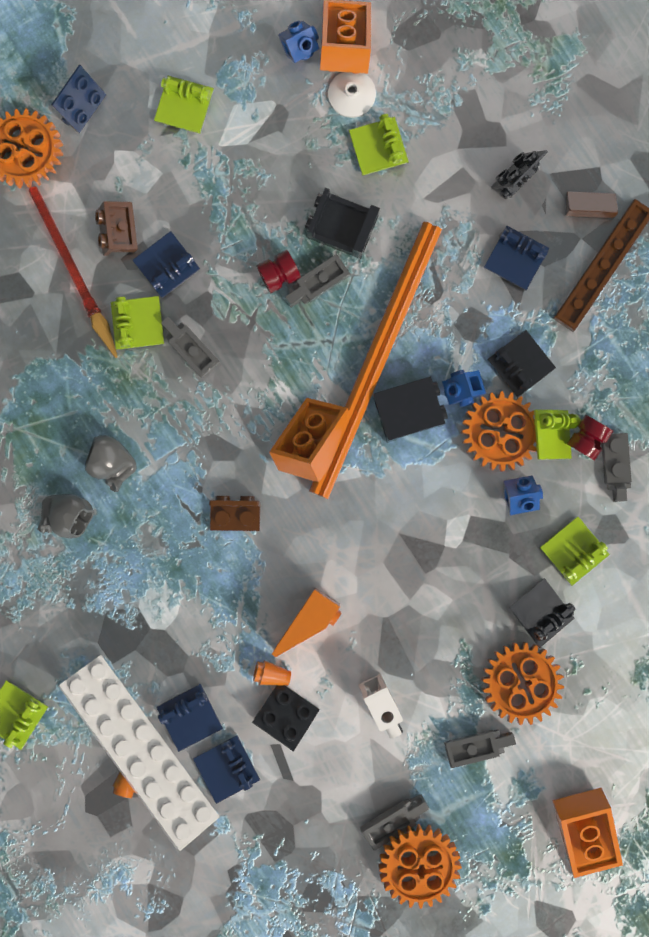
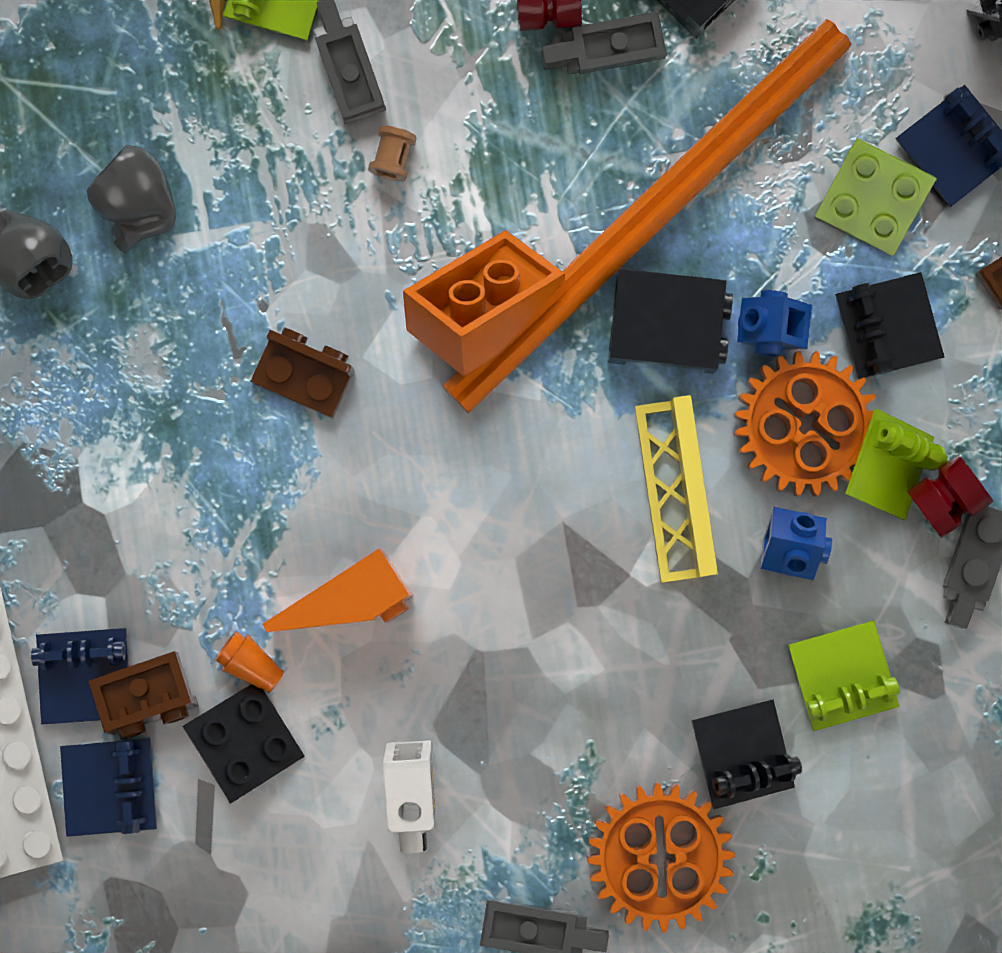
camera: 20 degrees right, 0 degrees up
none -> reddish brown bracket [89,651,199,740]
none -> medium nougat bush [367,125,417,181]
none -> light yellow fence [634,395,718,583]
none -> lime hinge [815,137,937,256]

